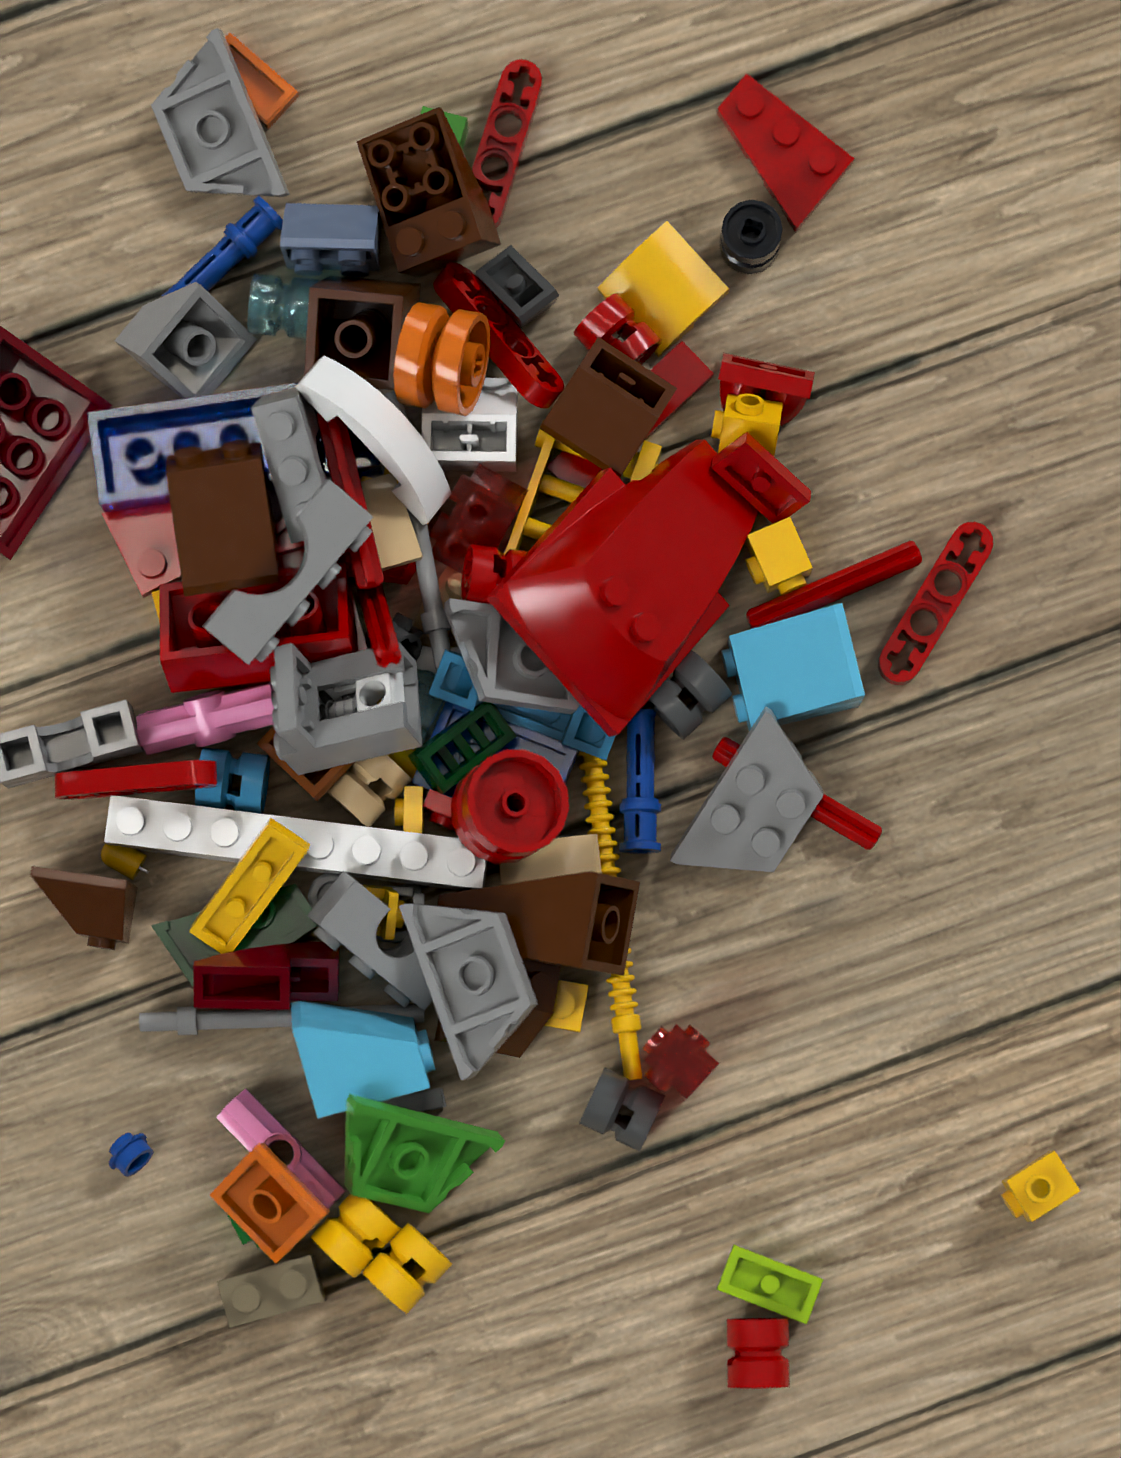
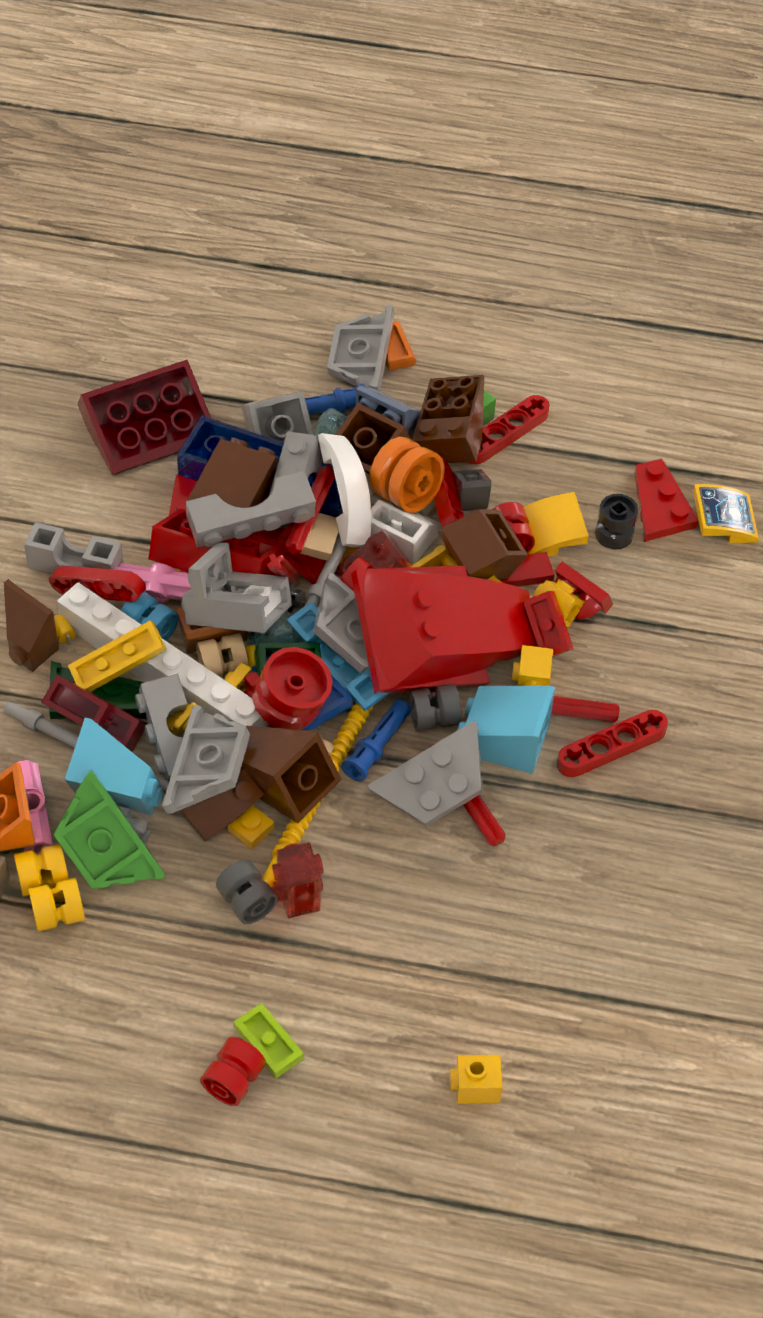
camera: 25 degrees right, 30 degrees down
none -> slope [693,484,759,543]

